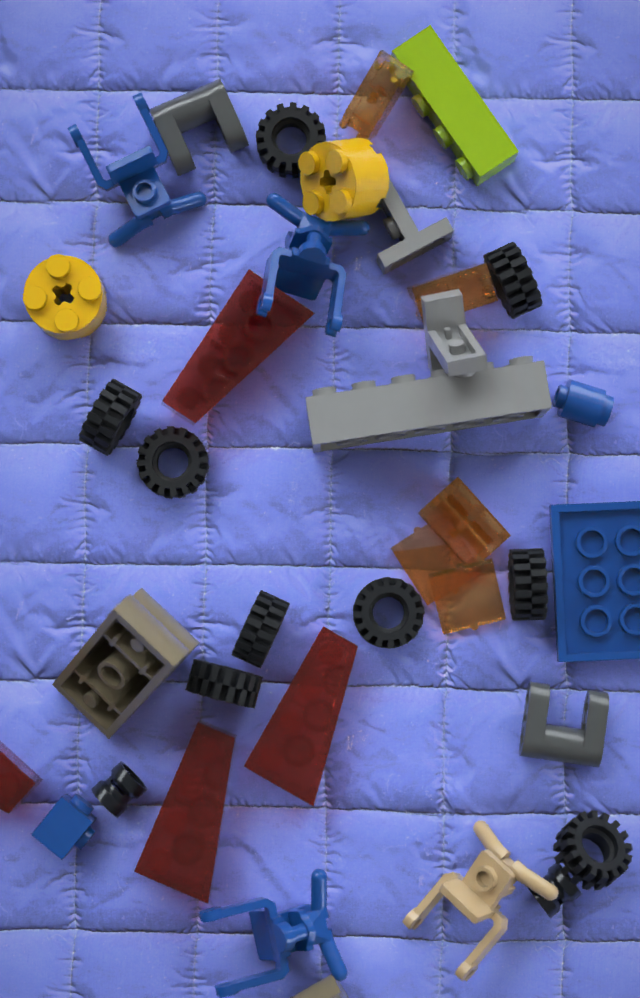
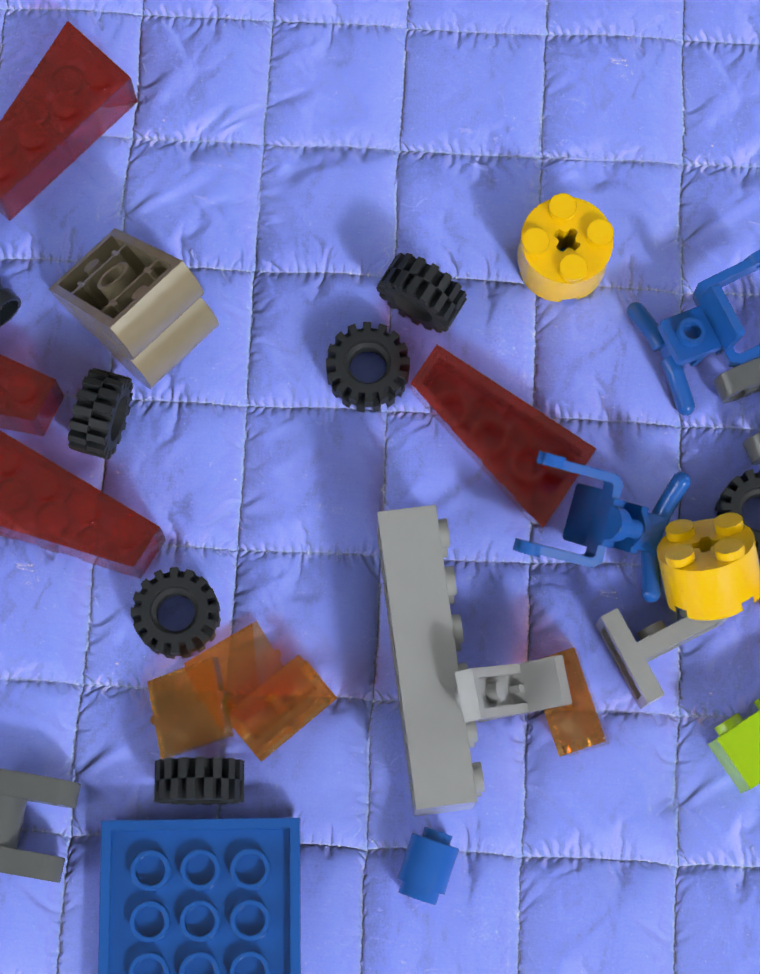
camera: 90 degrees right, 10 degrees down
black tyre [232,590,290,668] -> none
black tyre [483,242,543,319] -> none

